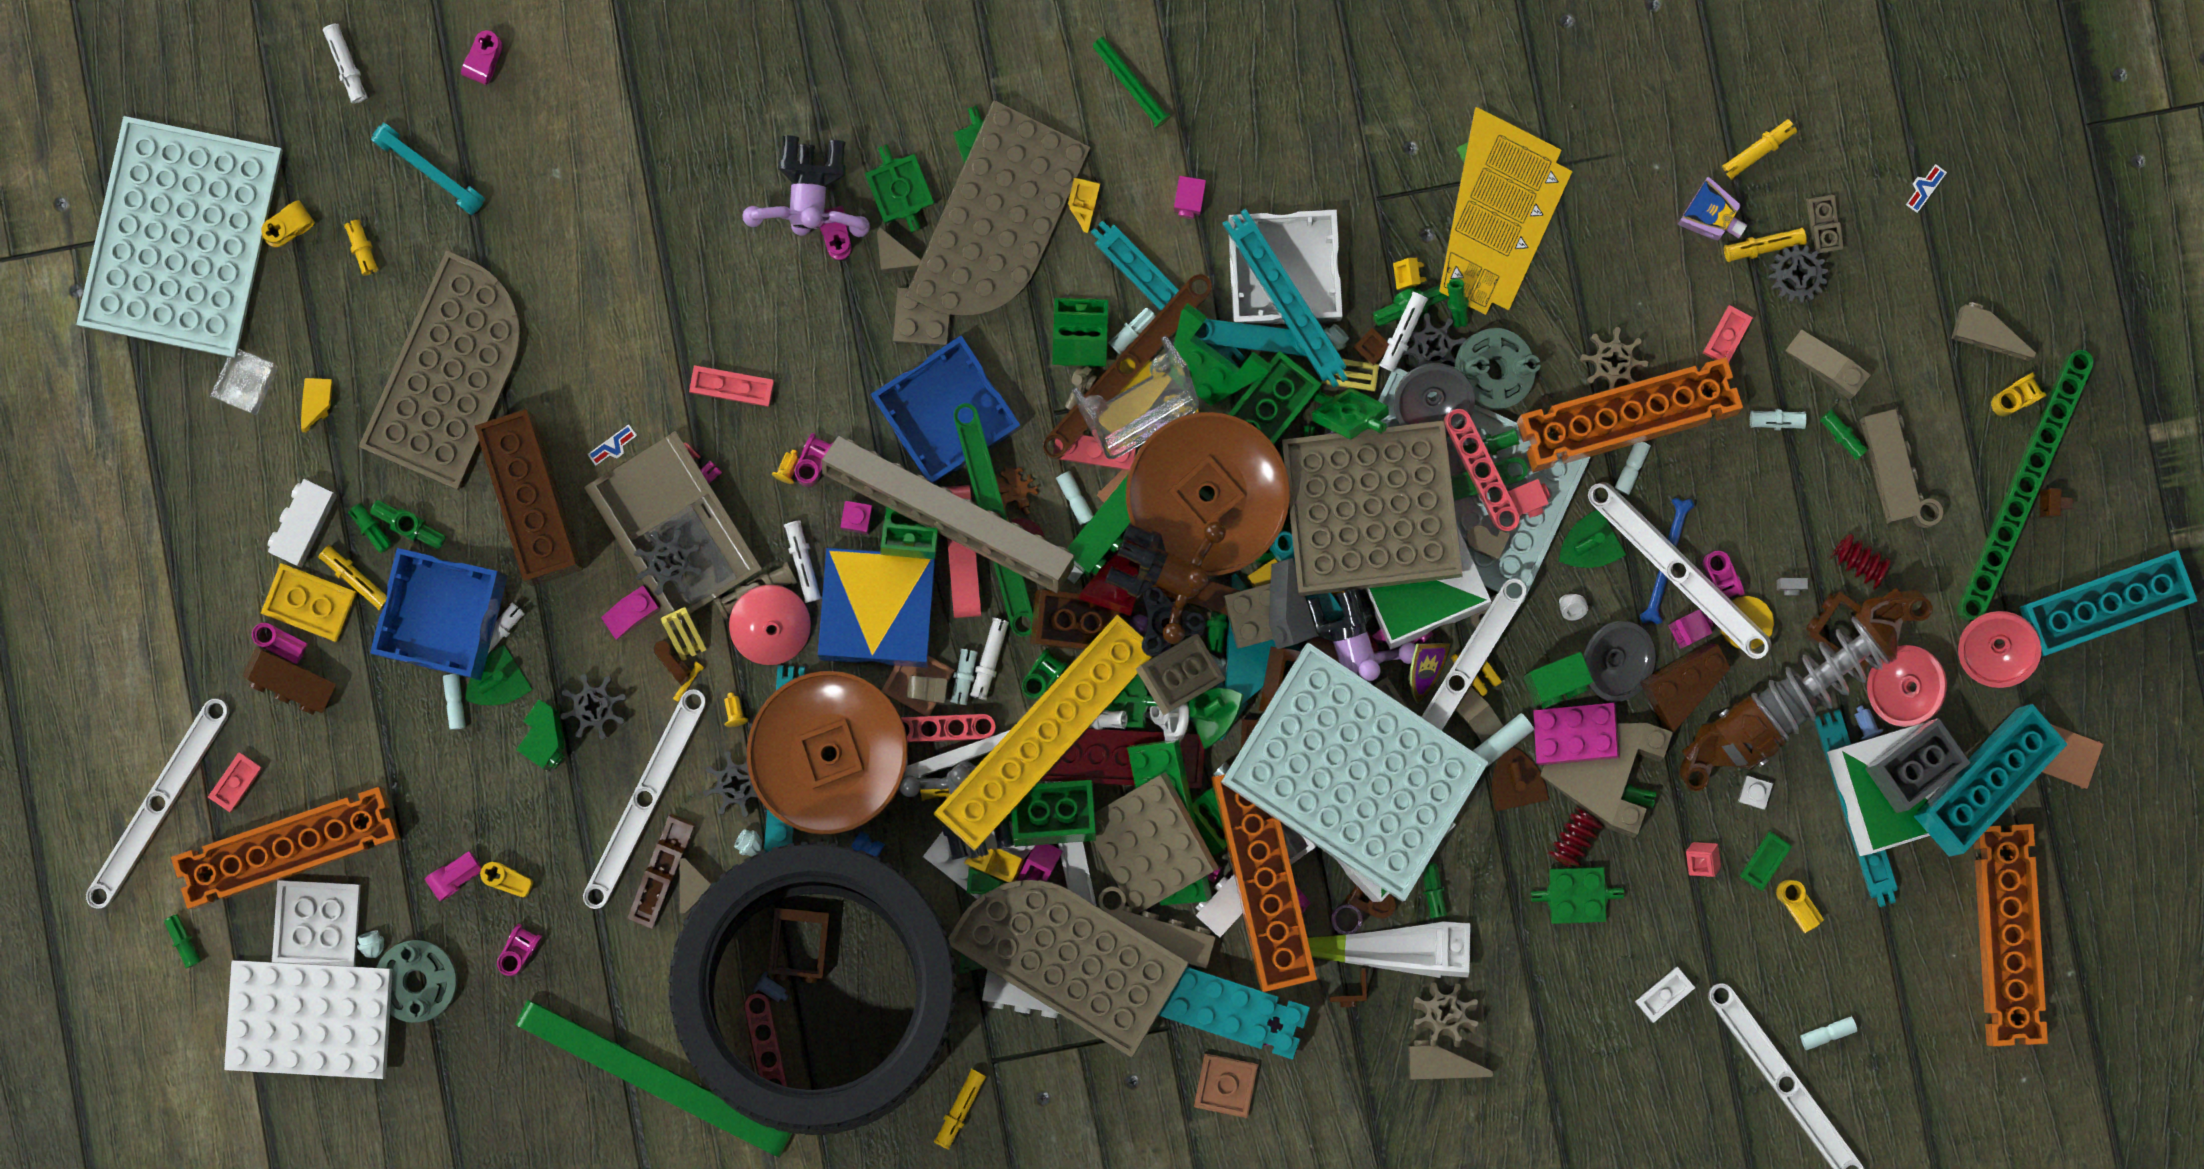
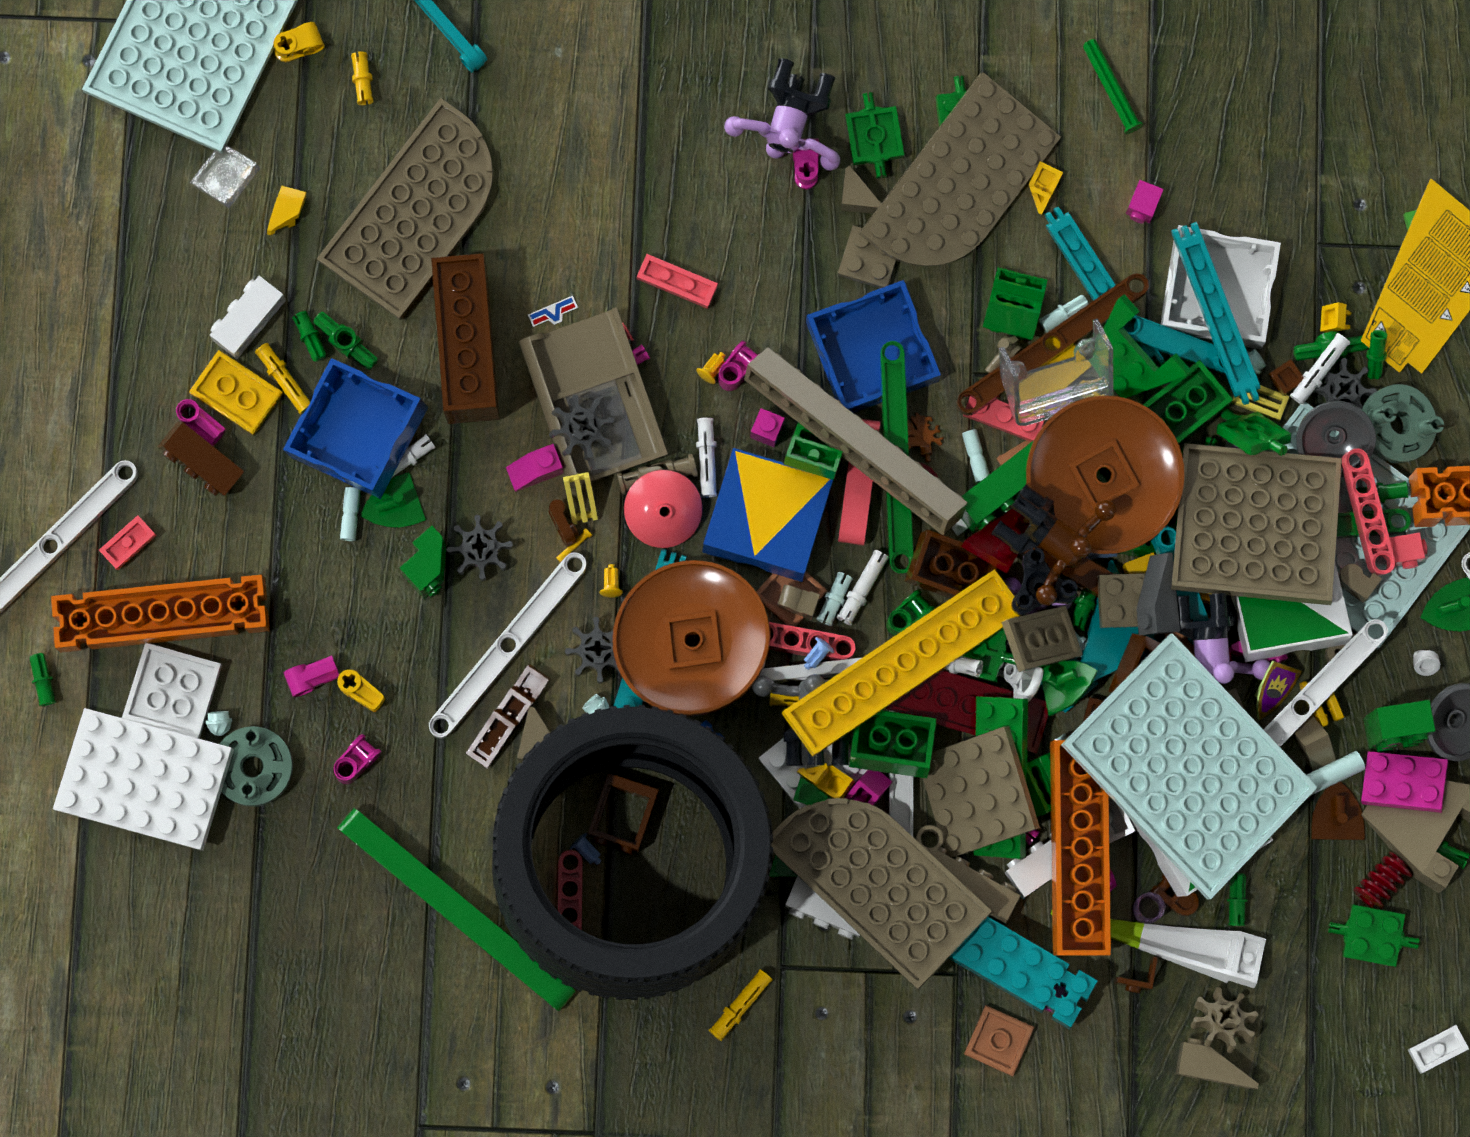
camera: 10 degrees right, 5 degrees down
none -> light blue piece [804,637,834,670]

